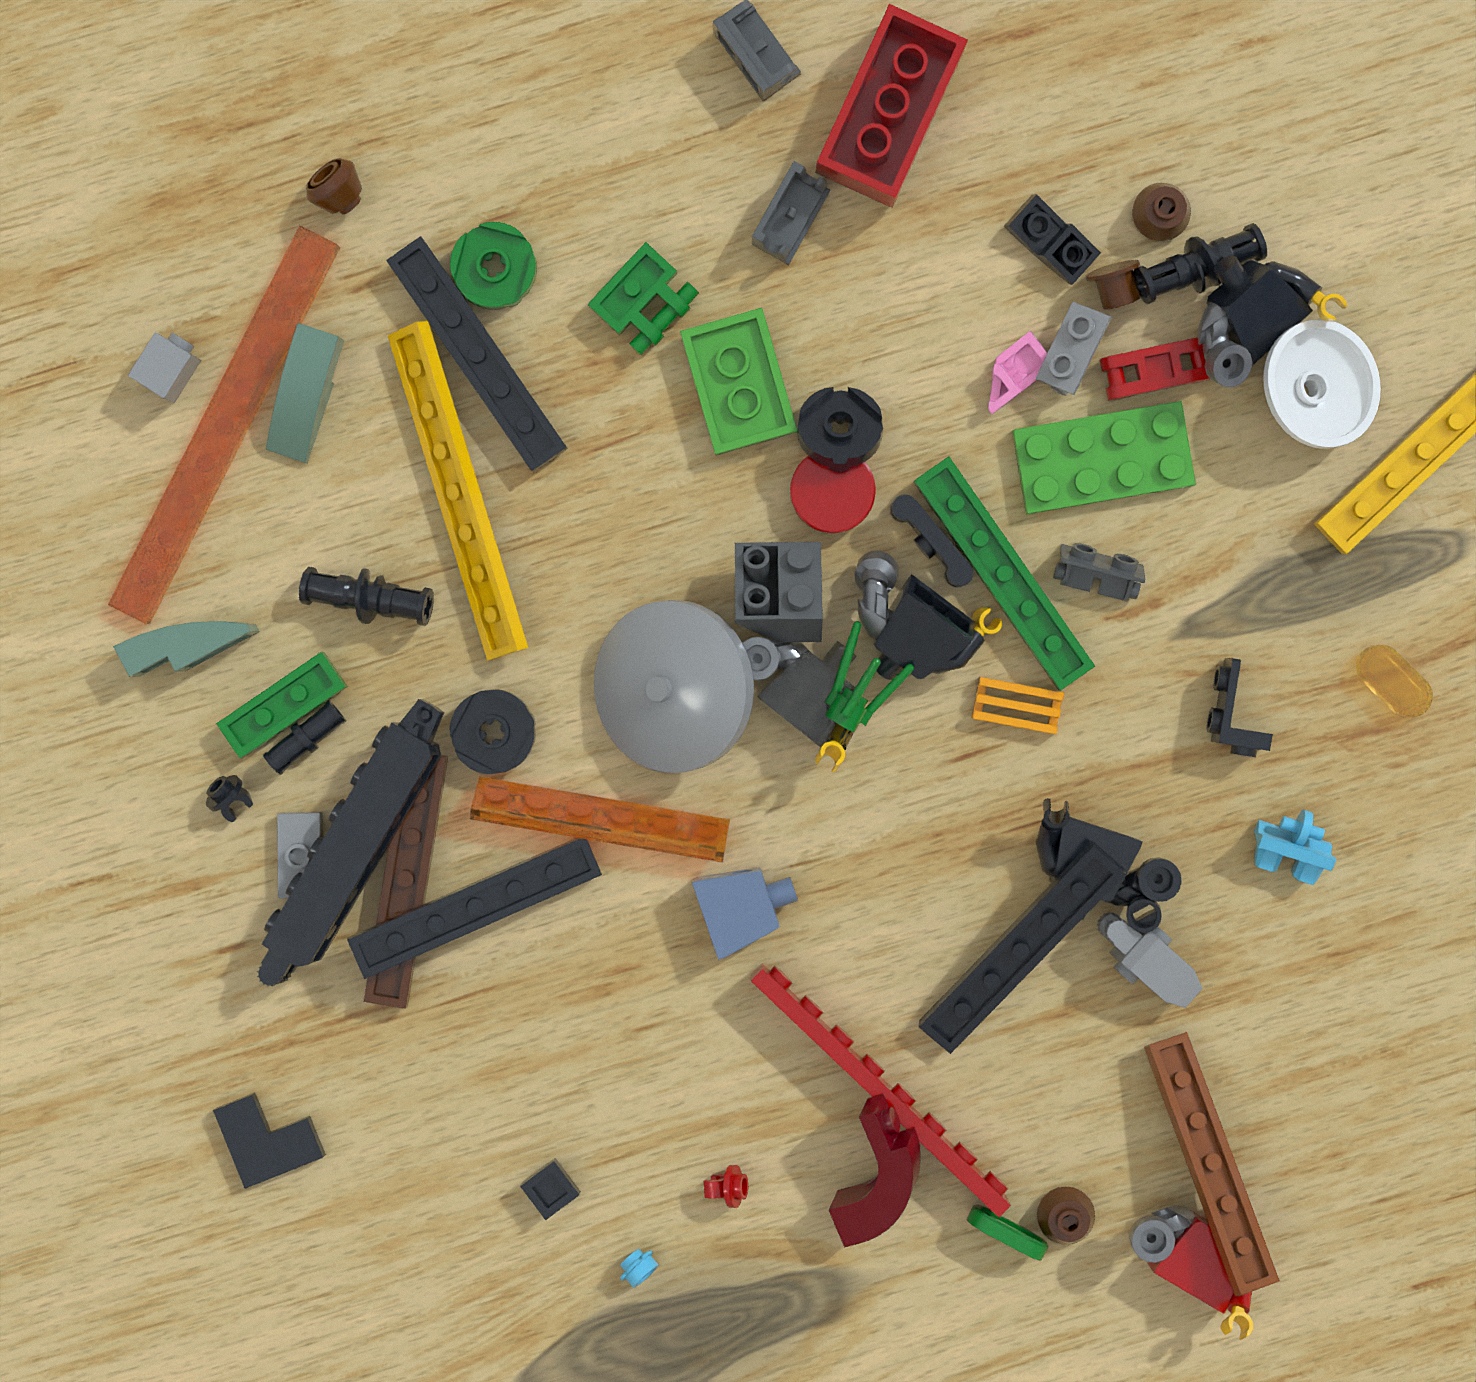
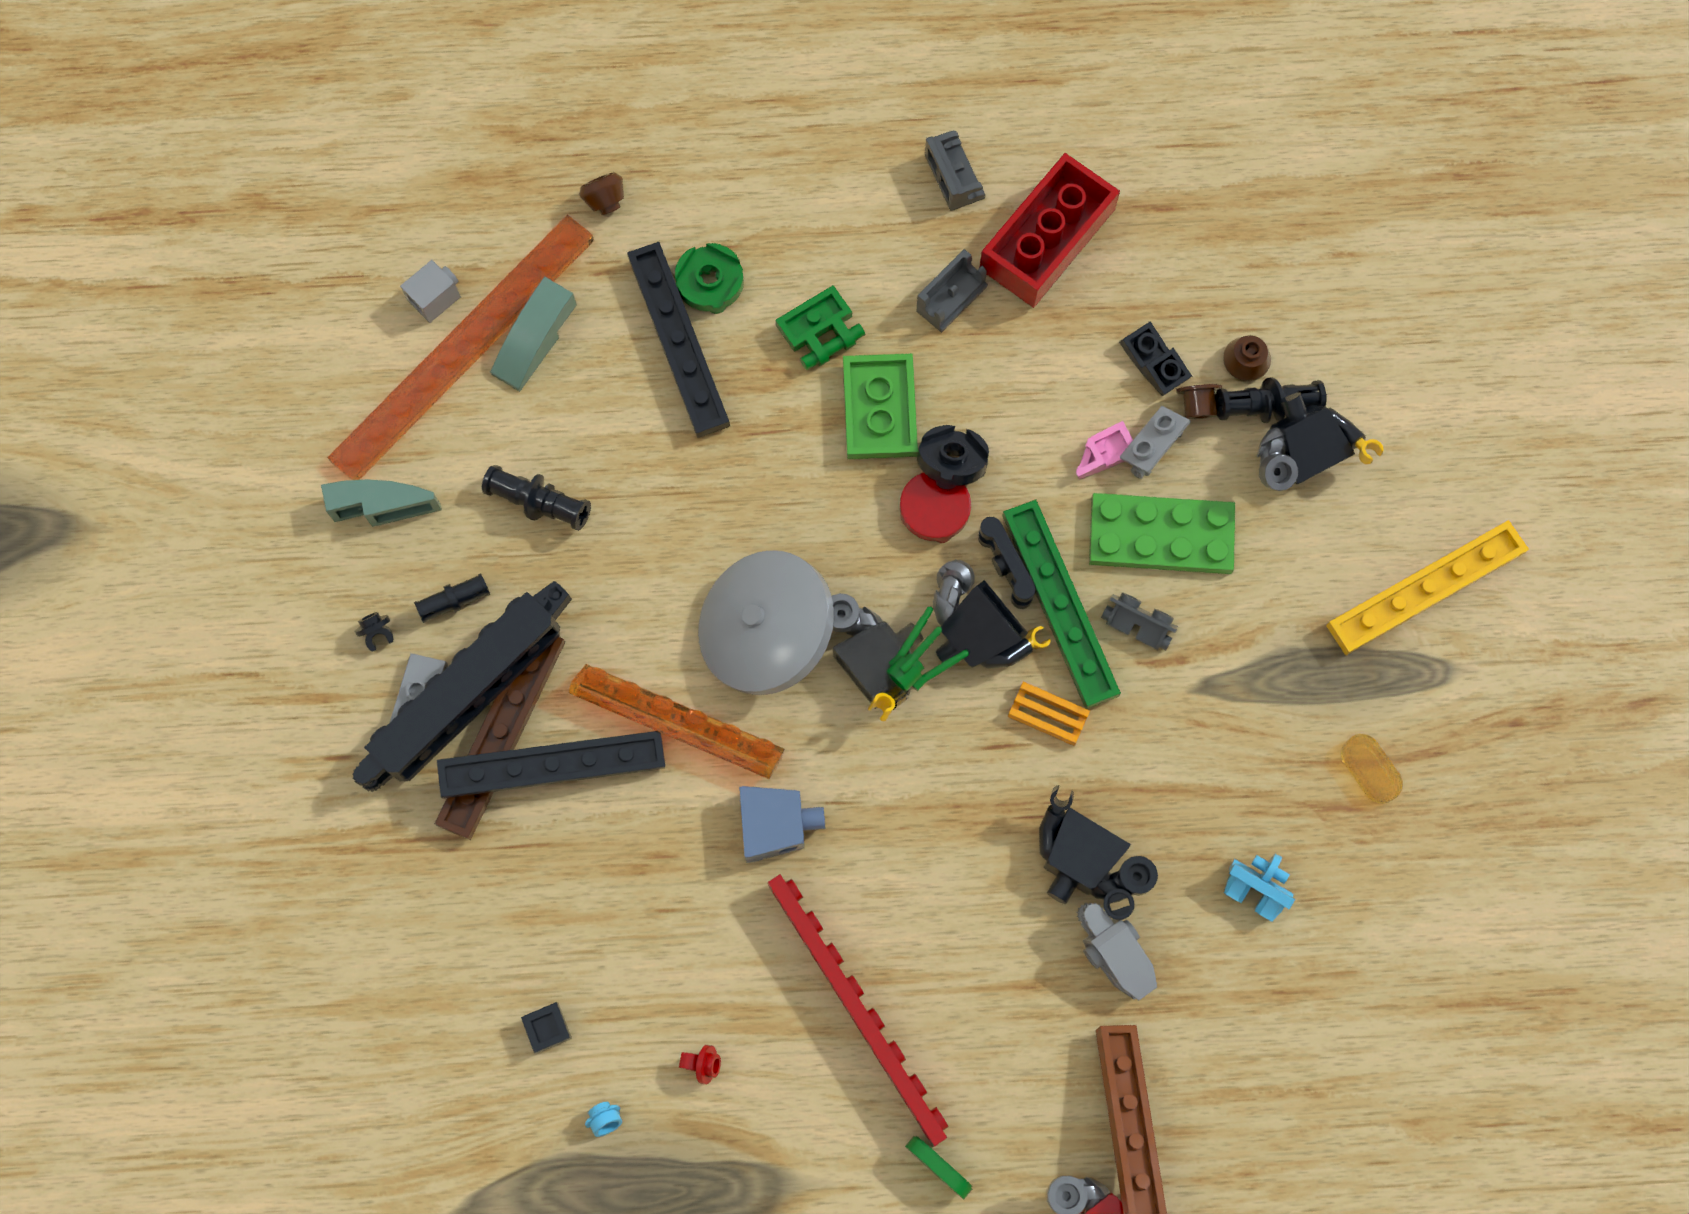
camera: 10 degrees right, 15 degrees down
black tile [213,1092,326,1189] -> none
green plate [216,652,348,759] -> none
yellow plate [387,321,528,661] -> none
black plate [450,689,536,774] -> none
dark grey slope [735,542,823,642] -> none
dark red arch [829,1094,921,1248] -> none
black plate [919,841,1126,1054] -> none
reddish brown cone [1037,1186,1095,1245] -> none
red plate [1099,337,1211,401] -> none
black bracket [1207,658,1273,758] -> none
white dish [1263,319,1381,449] -> none

